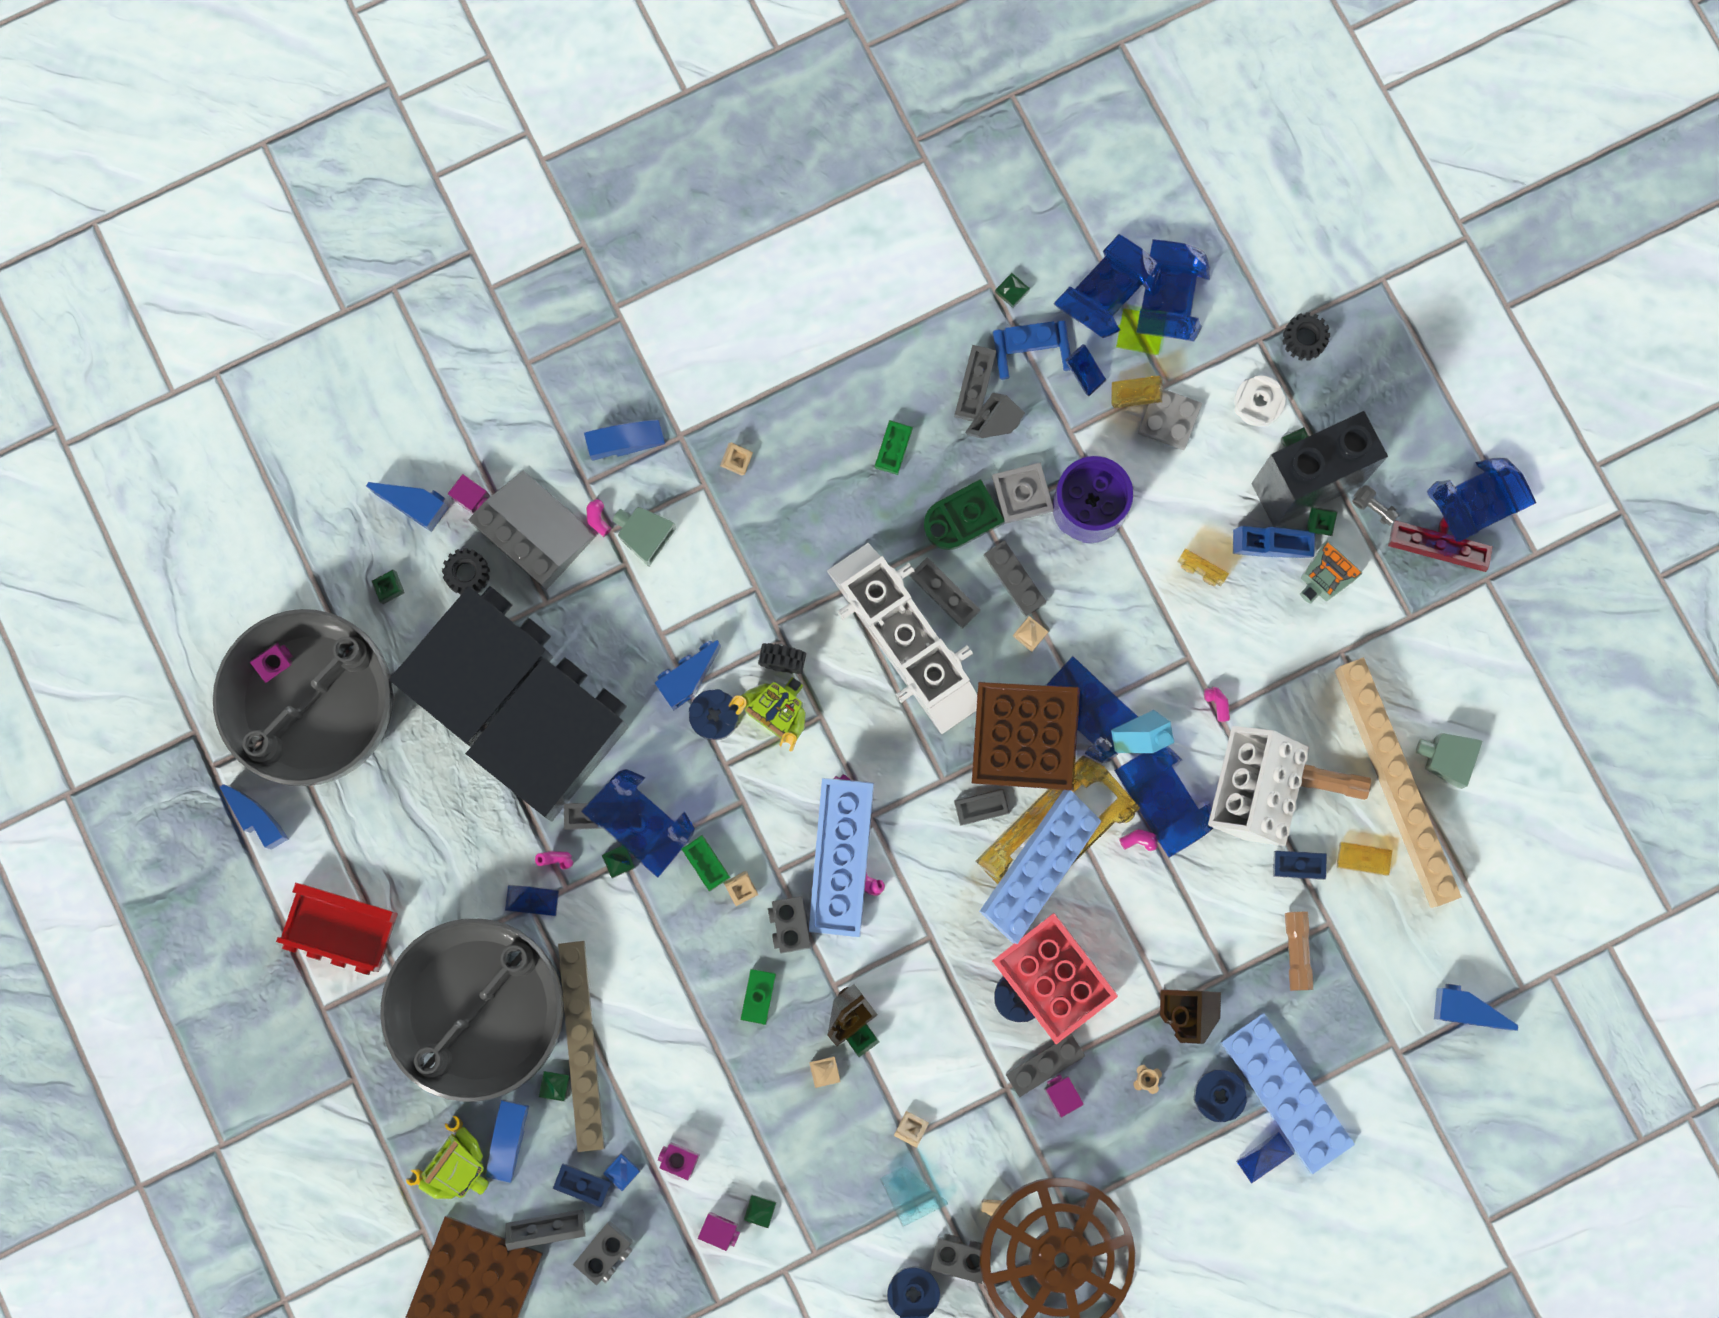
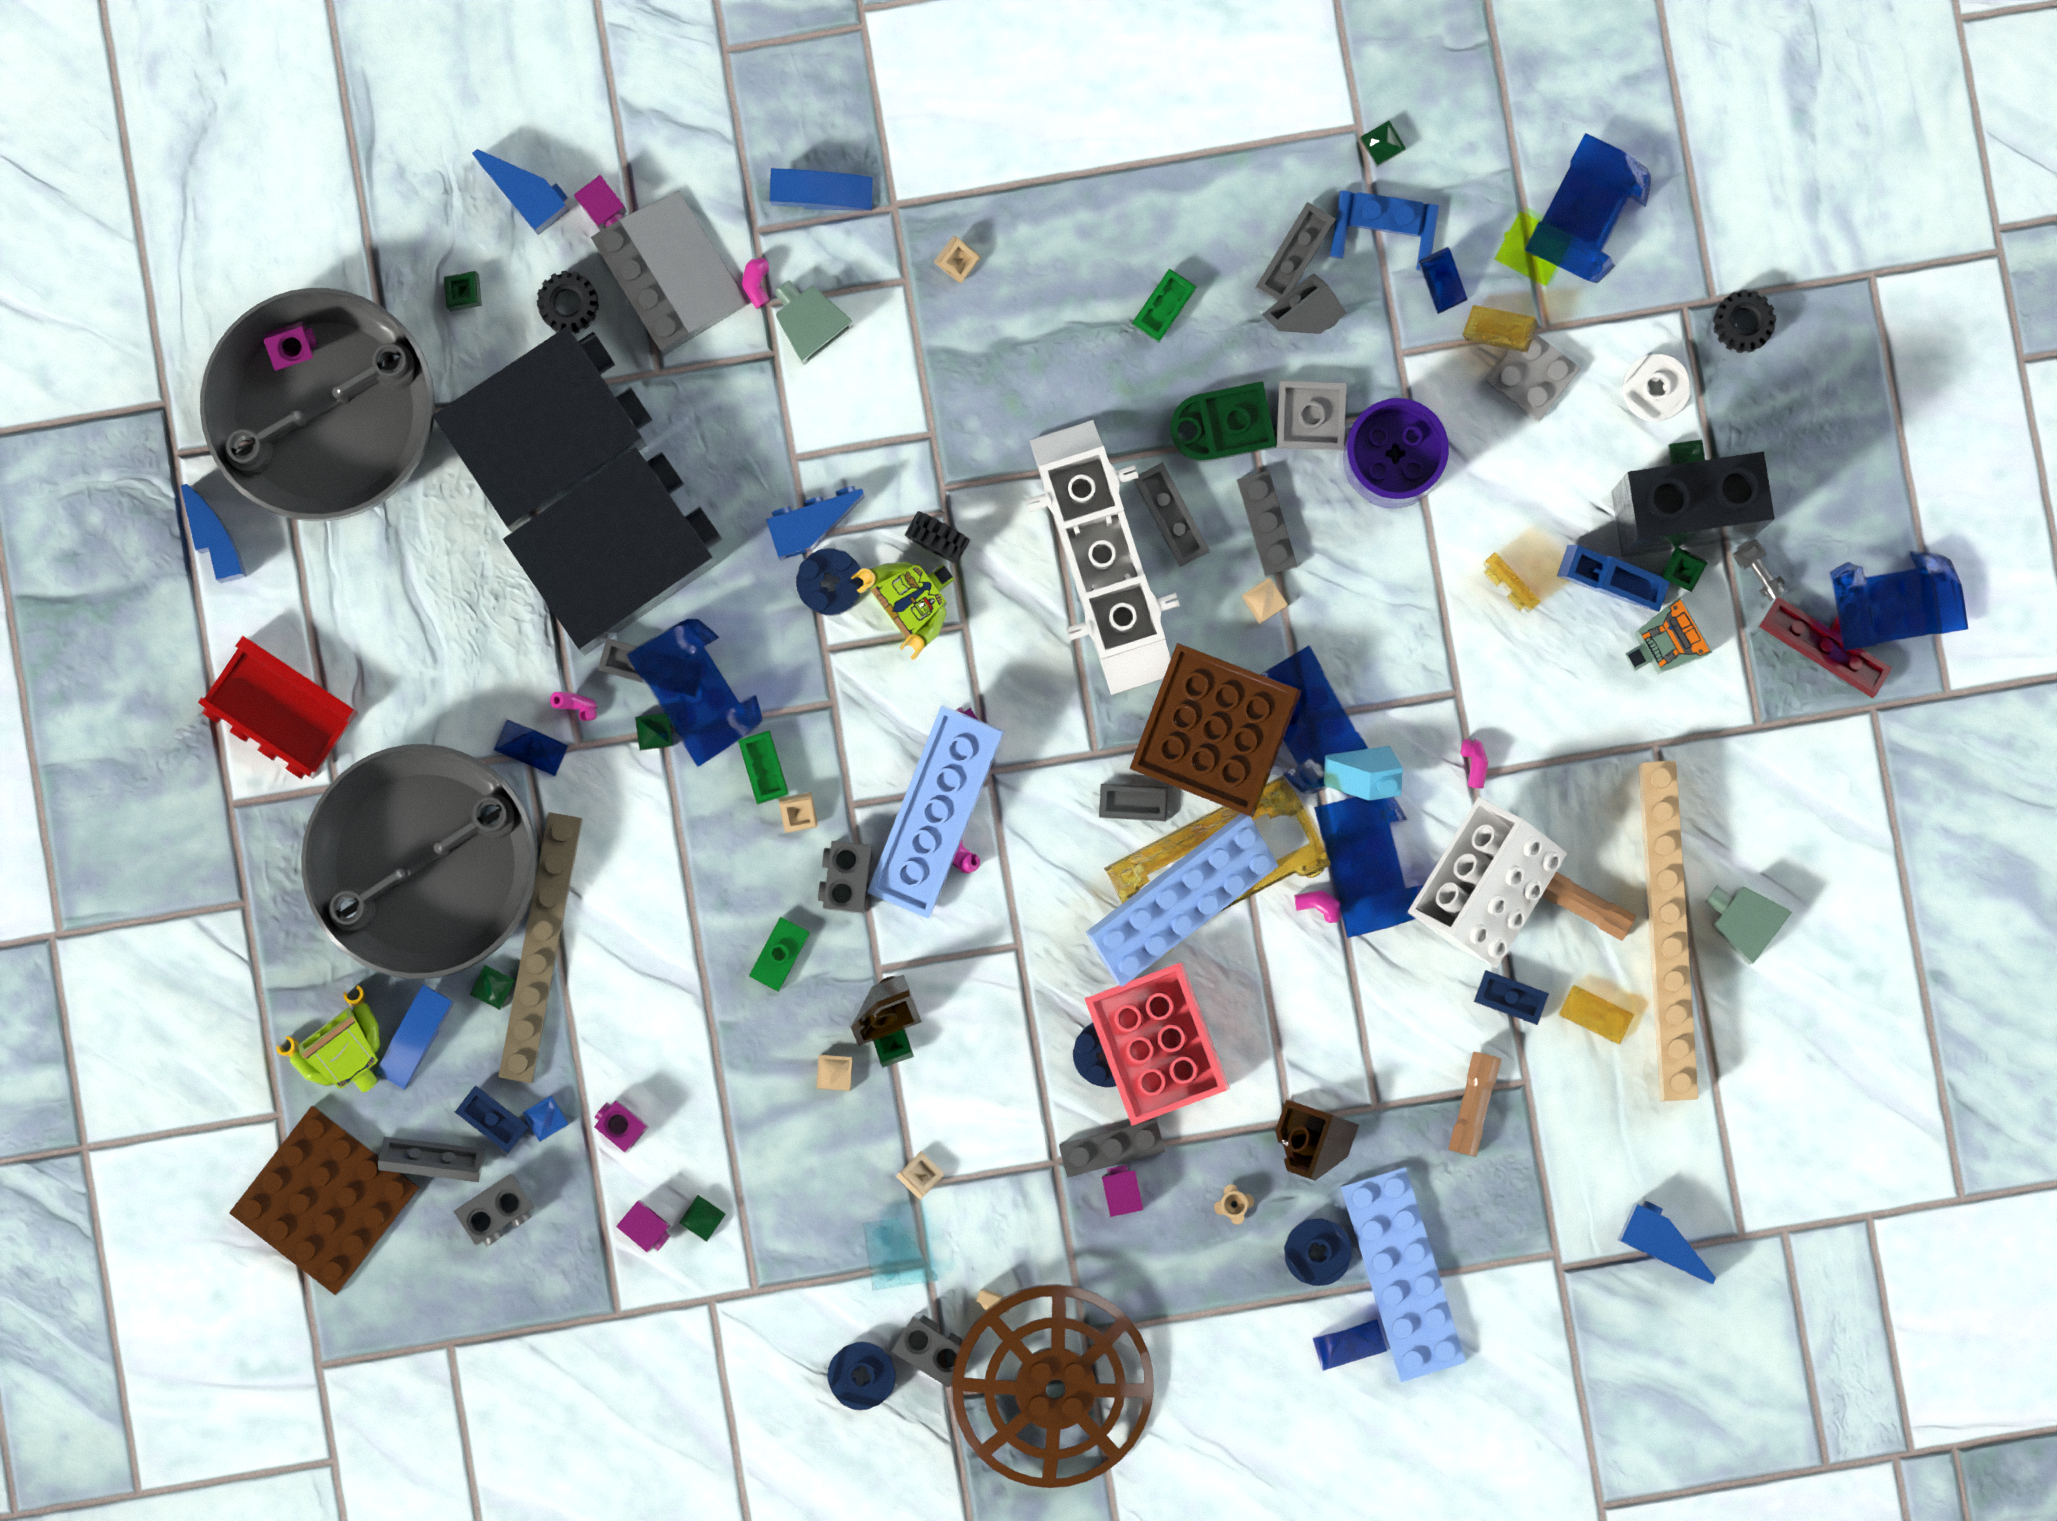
camera: 20 degrees right, 5 degrees up
clear blue piece [1053,234,1161,338] -> none

